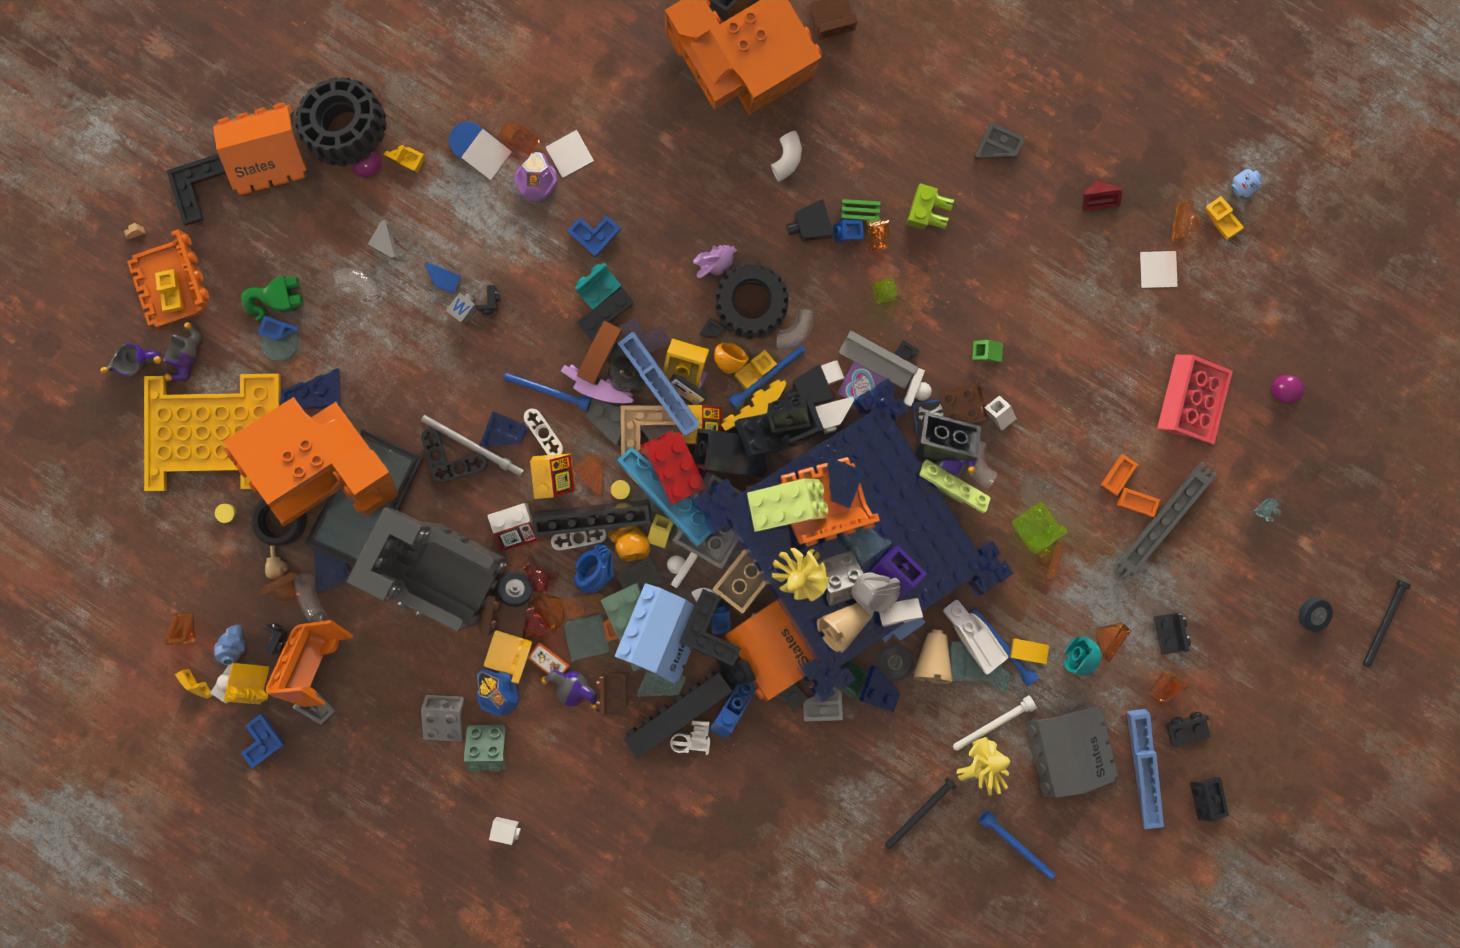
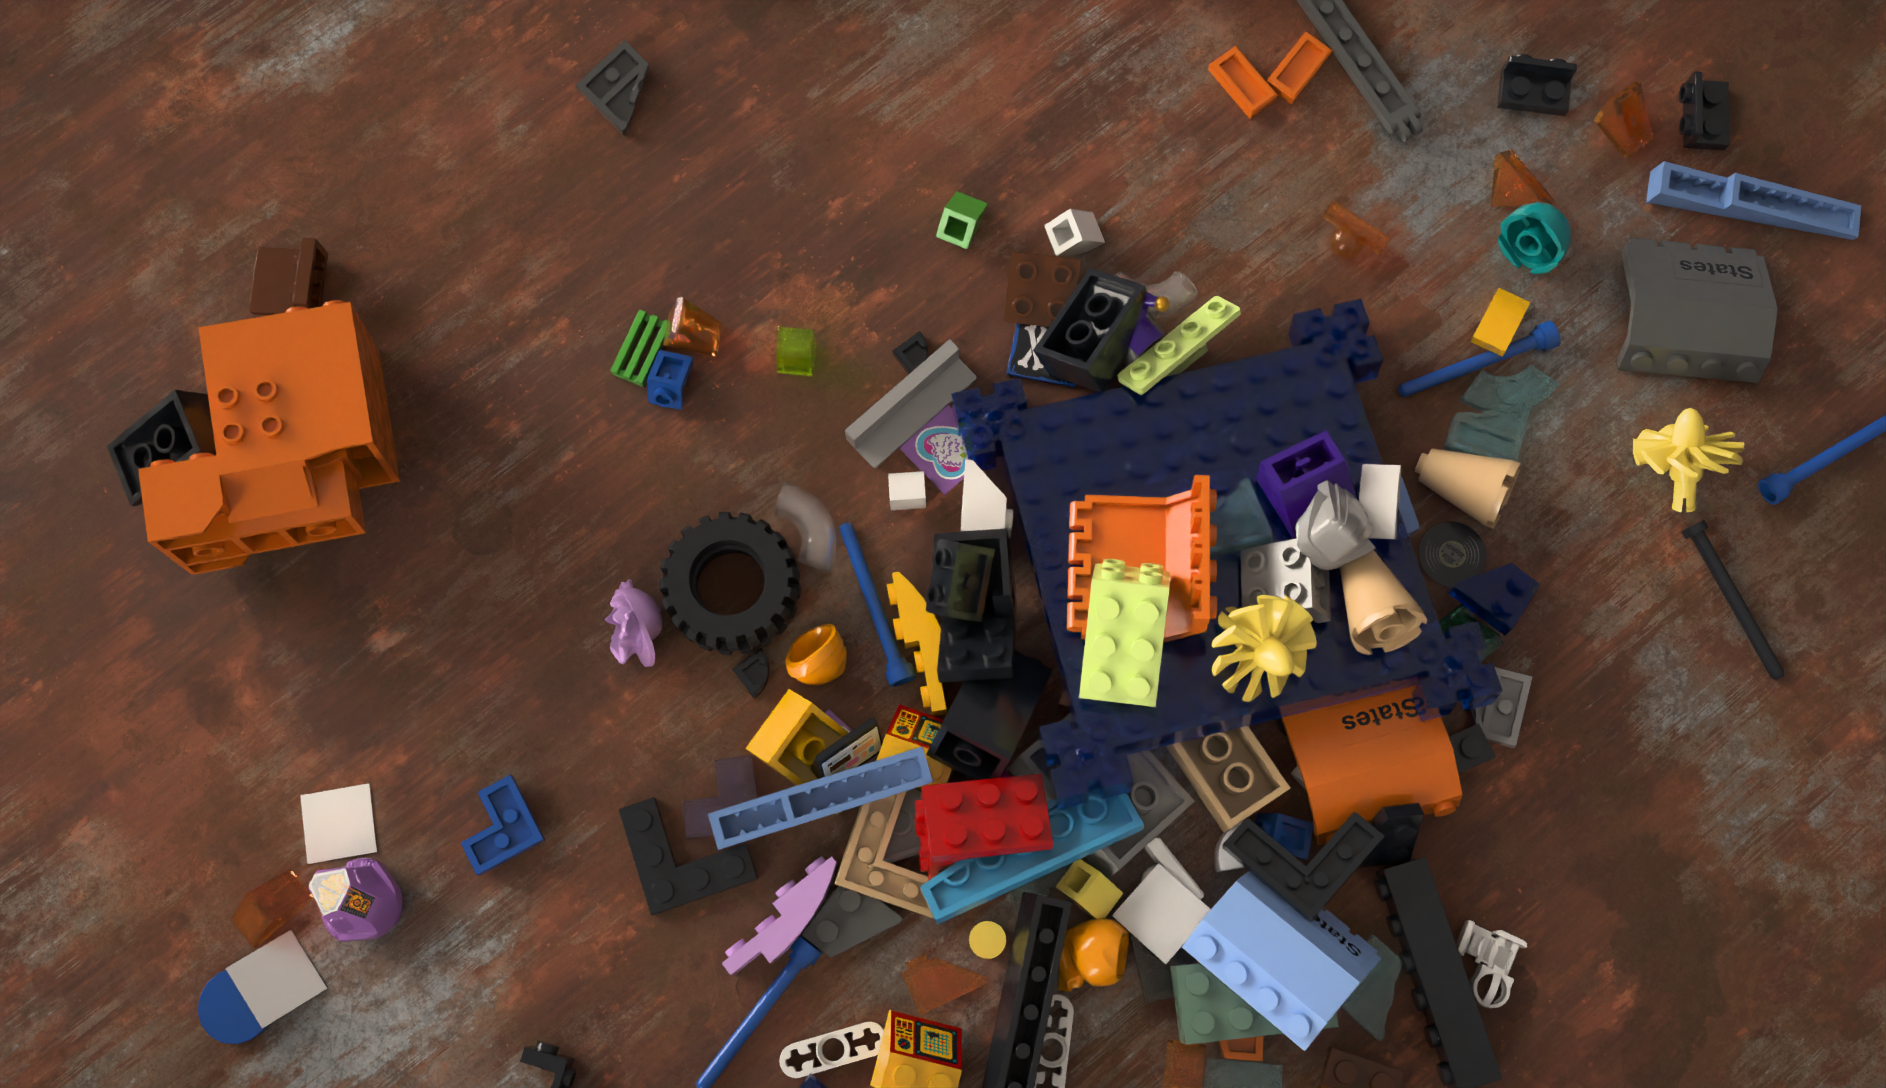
camera: 70 degrees left, 10 degrees down
blue helmet [574,545,614,594] -> none
teal bracket [575,263,622,310] -> none
dark orange slope [577,321,621,385] -> none
clear smoke plate [608,355,645,393] -> none
blue slope [709,683,756,739] -> none
yellow slope [734,350,777,390] -> none
white cylinder [771,131,802,182] -> none
black torso [785,364,834,404] -> none
black torso [786,199,833,241] -> none
clear blue wing [827,457,864,508] -> none
white tile [902,368,932,408] -> none
lime brick [906,183,954,230] -> none
white piece [943,600,1008,674] -> none
white piece [953,695,1037,751] -> none
clear neon green bracket [1010,501,1068,554] -> none
black bracket [1190,777,1229,822] -> none
none -> white sticker [1112,863,1211,964]

